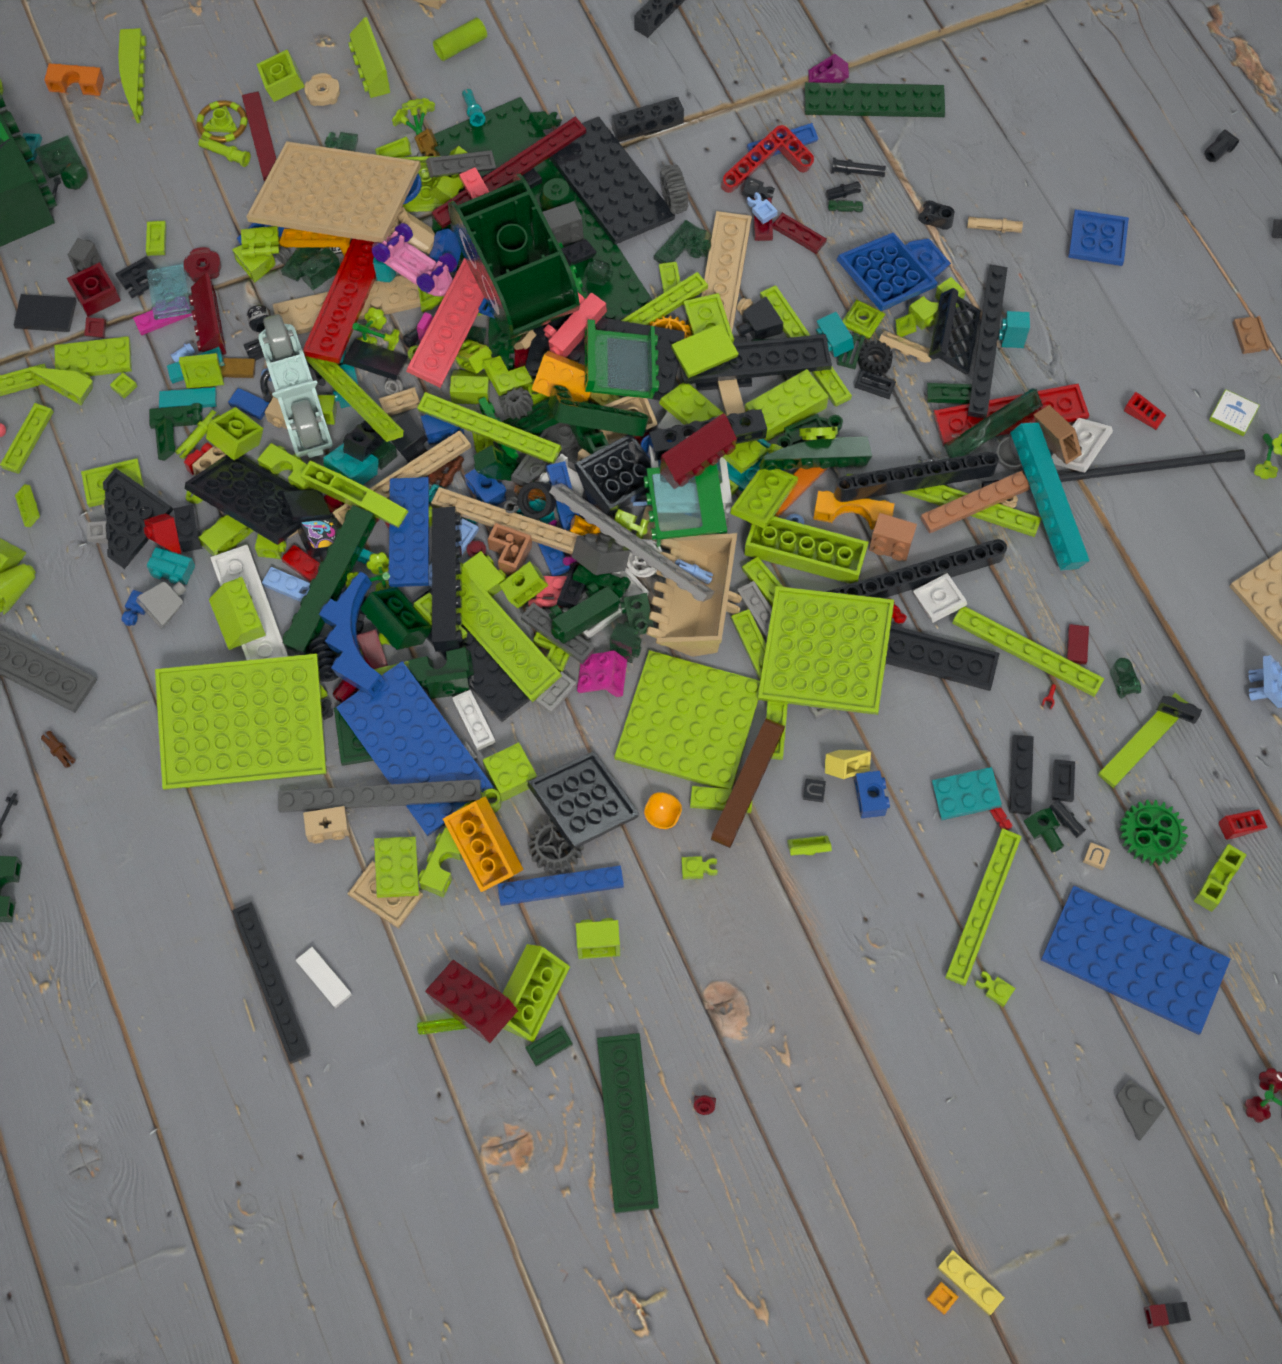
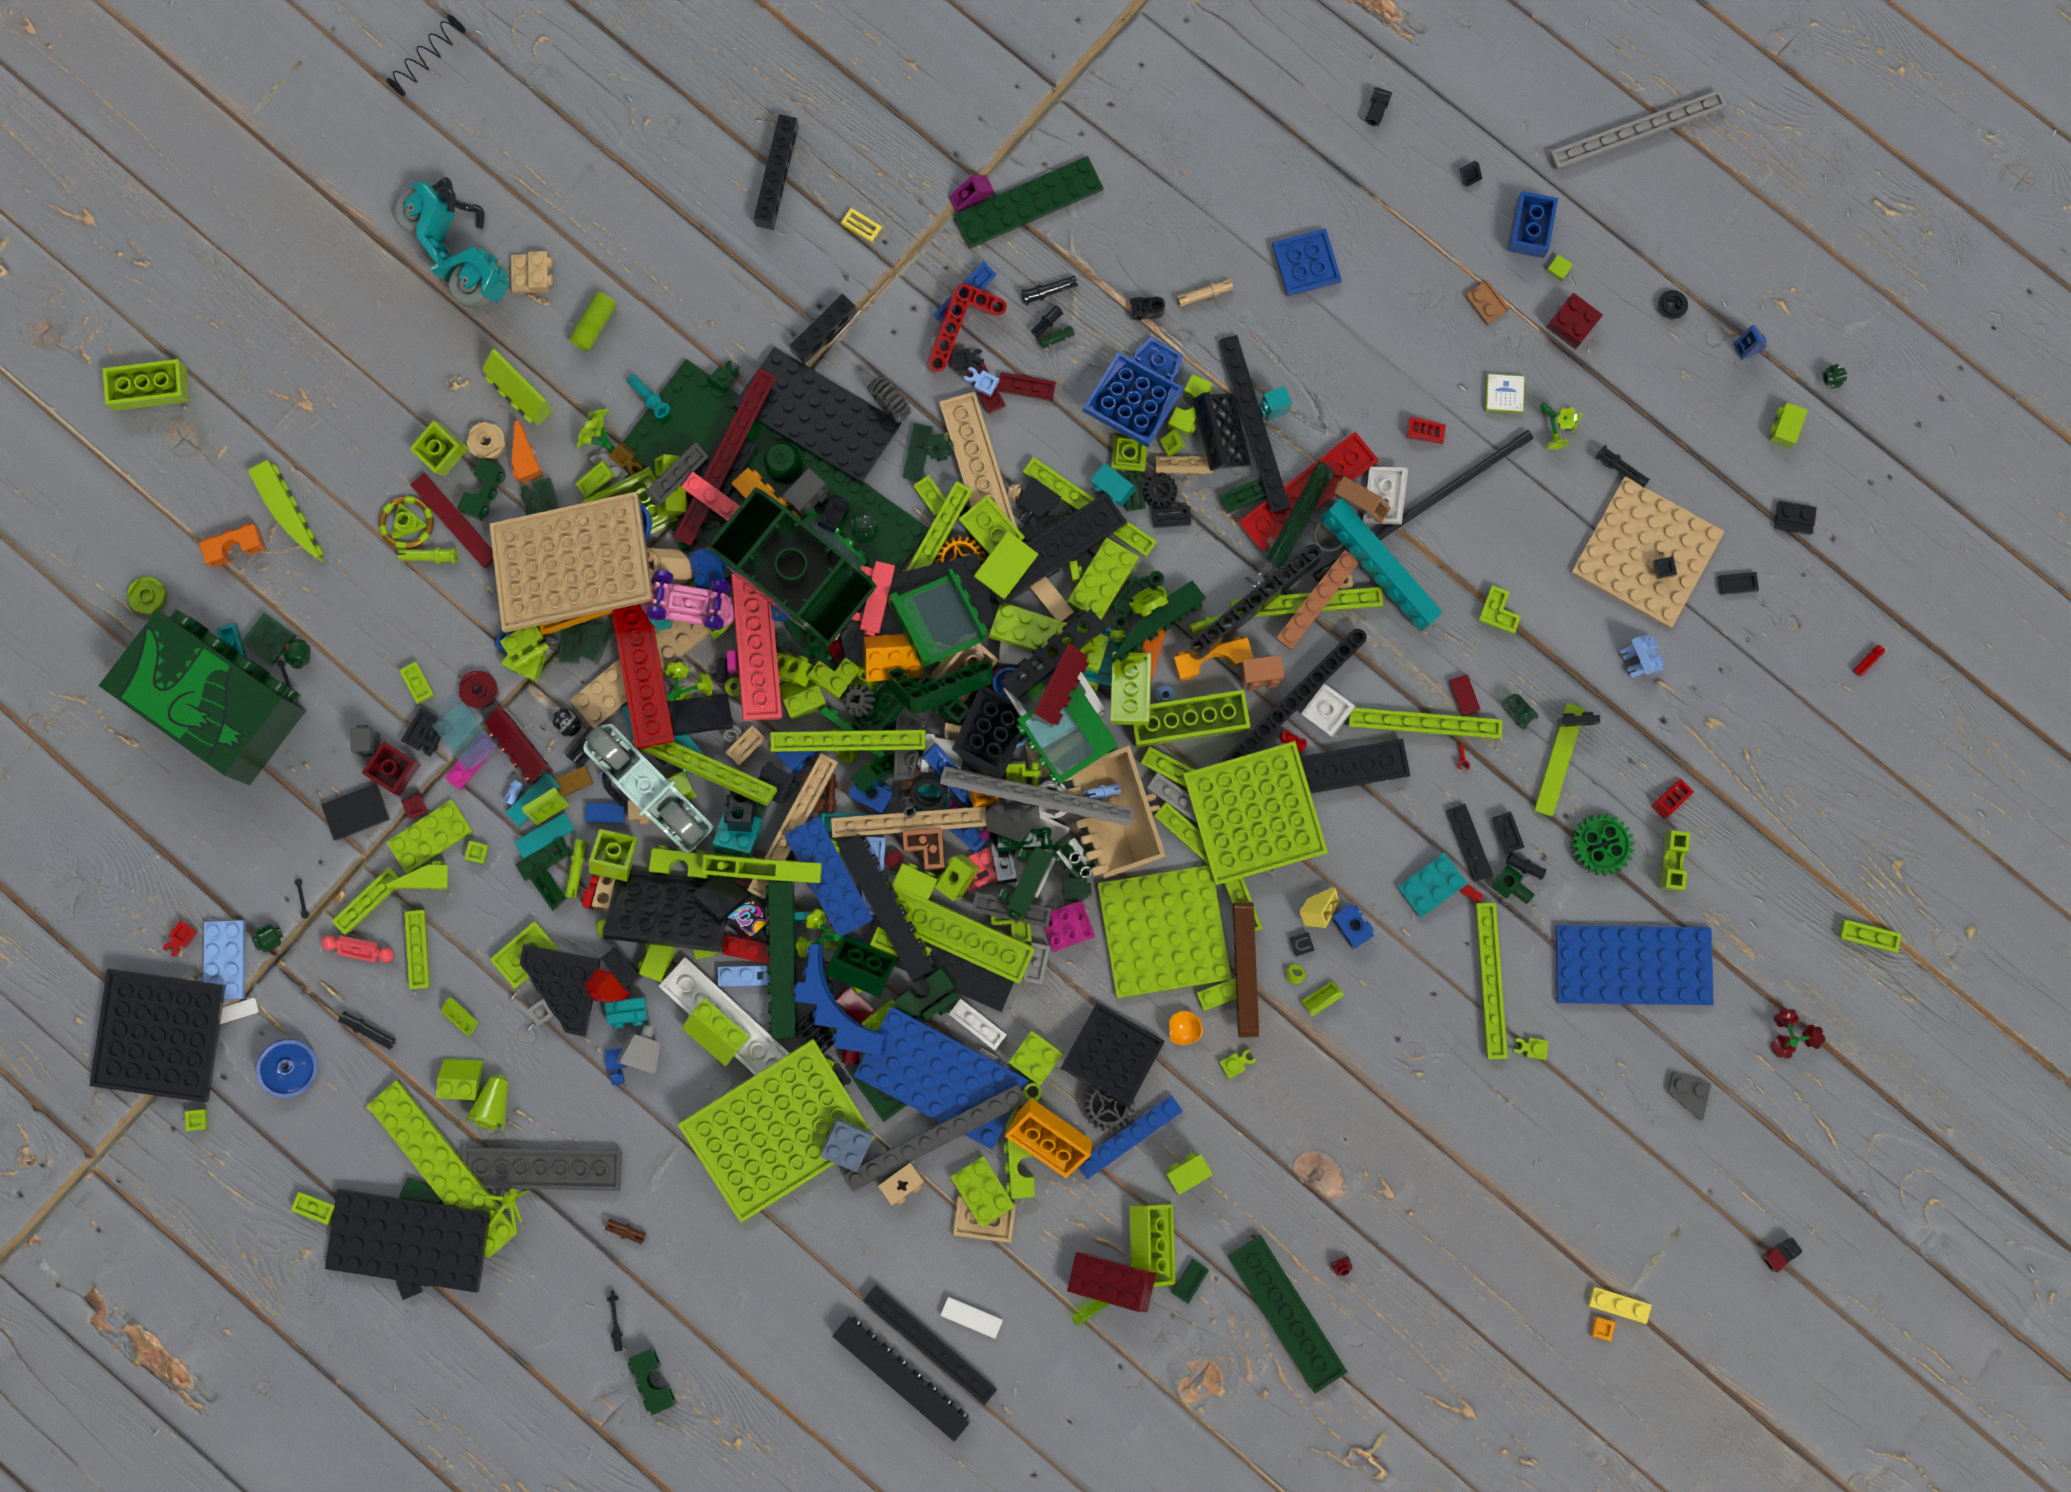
camera: 30 degrees left, 15 degrees up
tan tile [1083,842,1110,870] -> none
none -> dark green arch [457,458,506,522]
none -> orange slope [511,420,543,484]
none -> sand blue brick [820,1116,874,1173]
none -> black brick [832,1316,970,1442]
none -> light yellow tile [841,208,882,244]
none -> lime plate [1069,560,1083,584]
none -> lime piece [1285,964,1306,985]
none -> lime plate [1478,585,1521,635]

